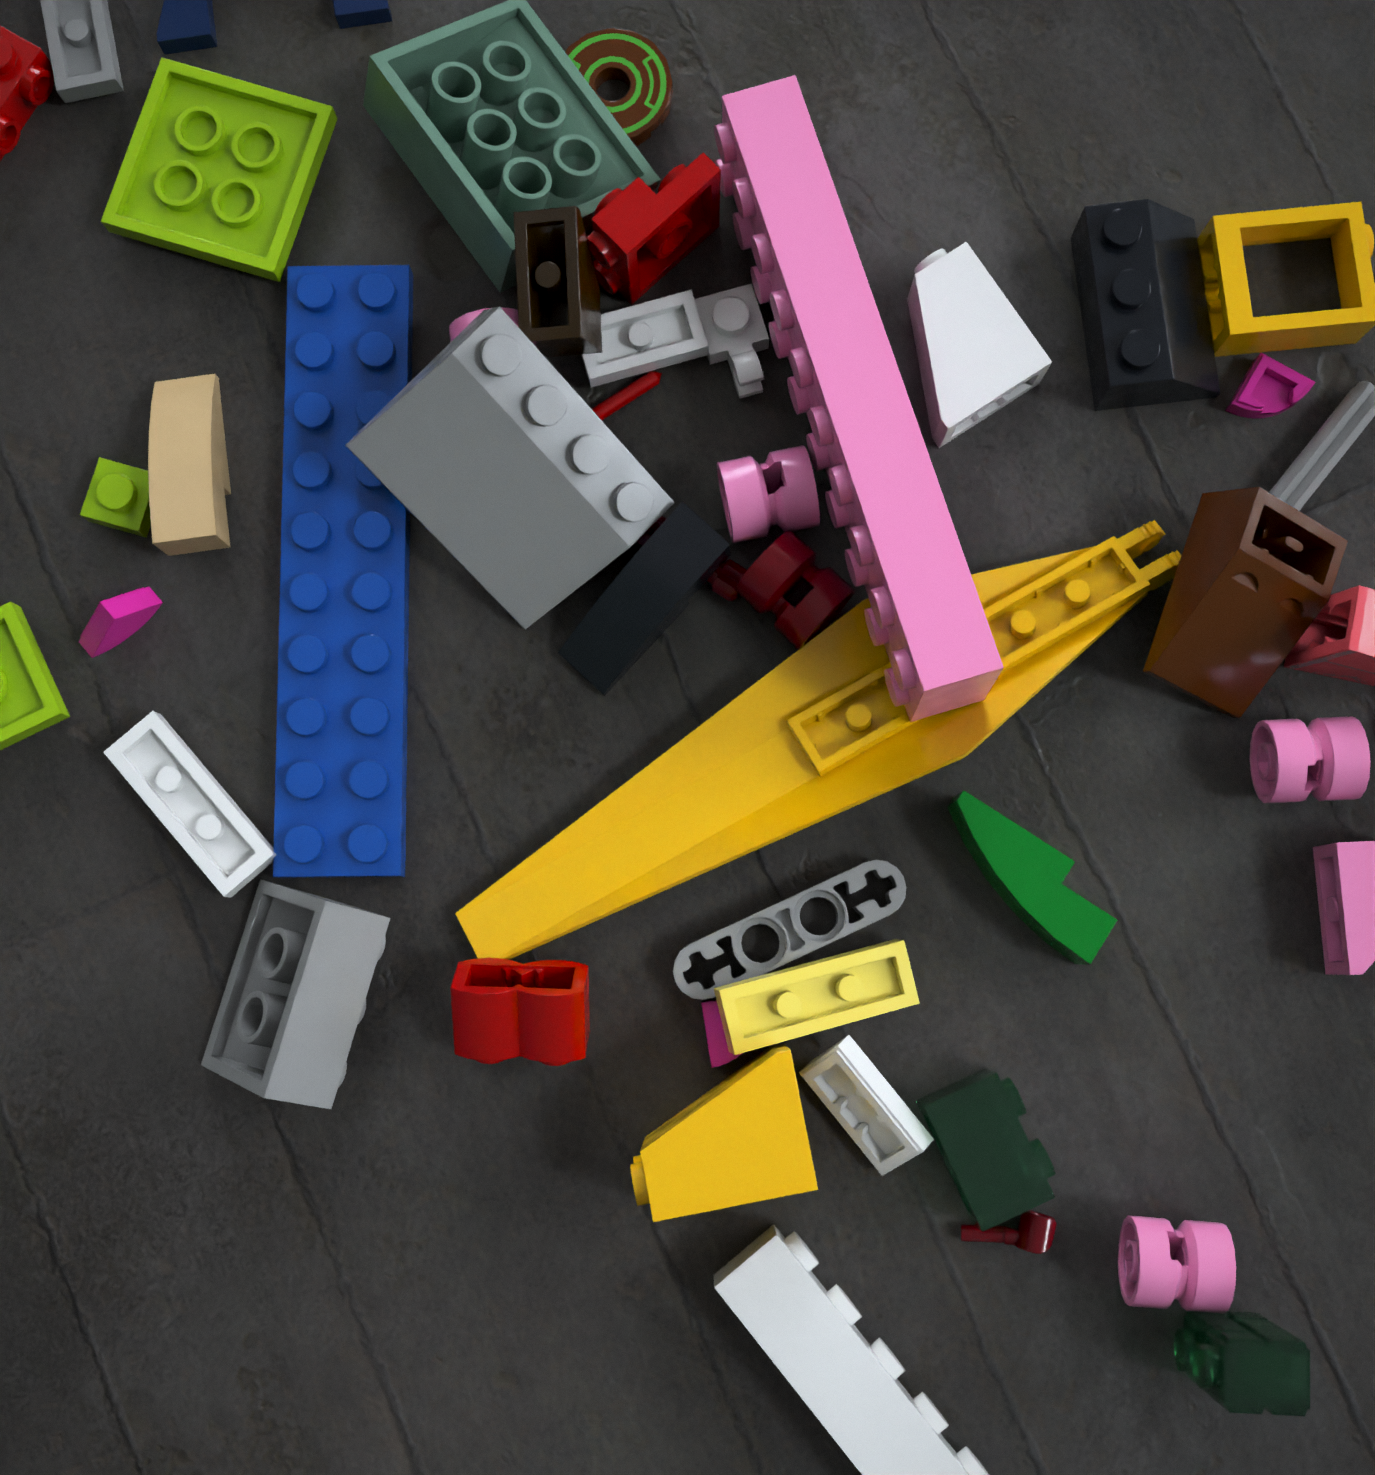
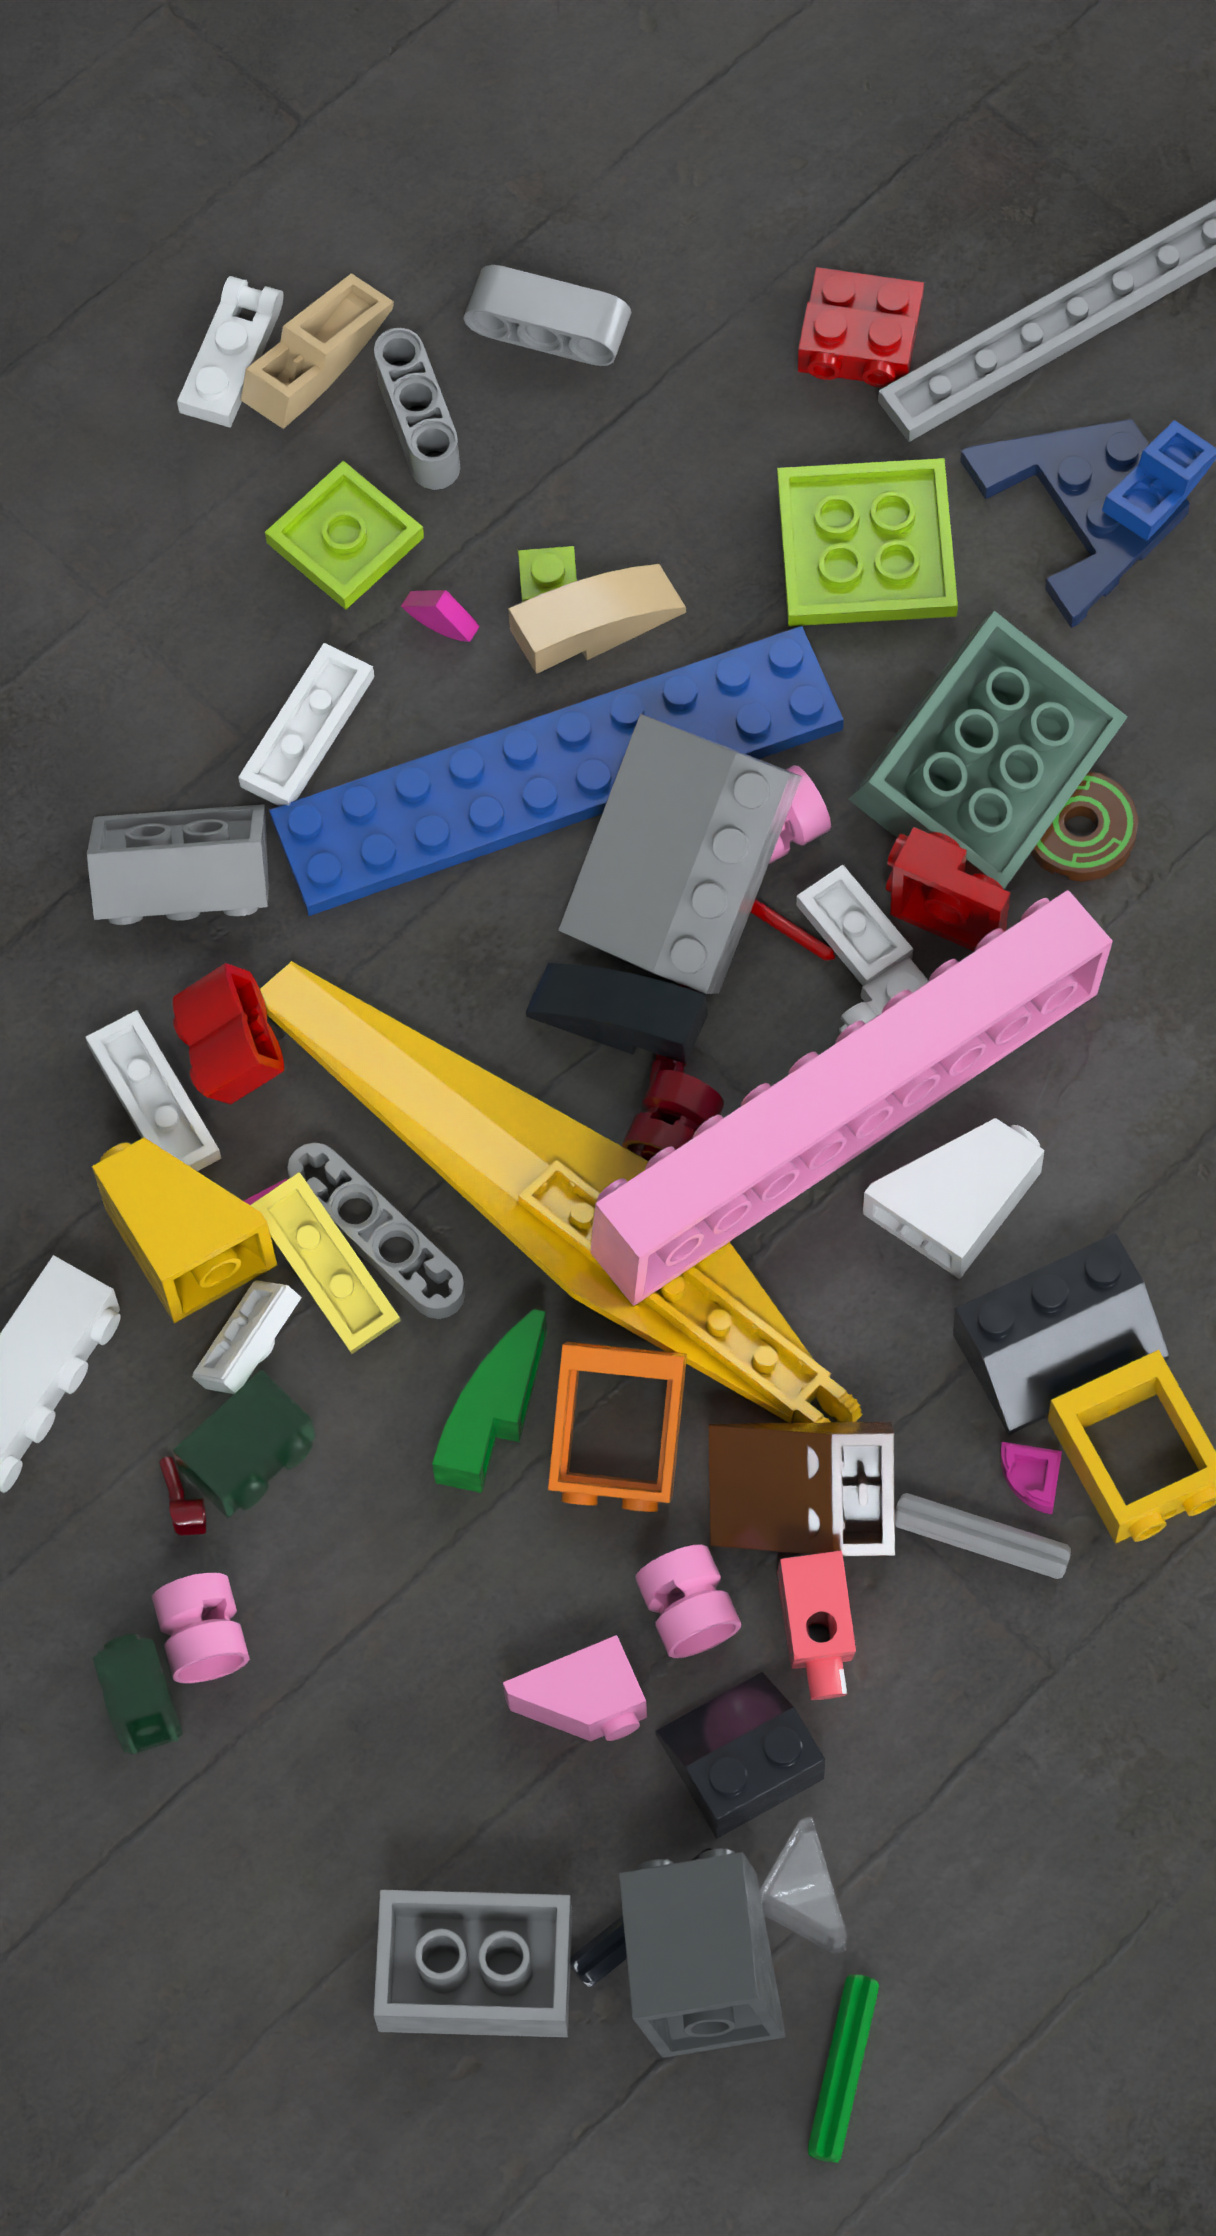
camera: 70 degrees right, 15 degrees down
dark brown slope [514,206,602,358] -> none
bright pink wheel [717,445,820,543] -> none
none -> white plate [86,1010,222,1171]
none -> orange window [548,1341,687,1512]

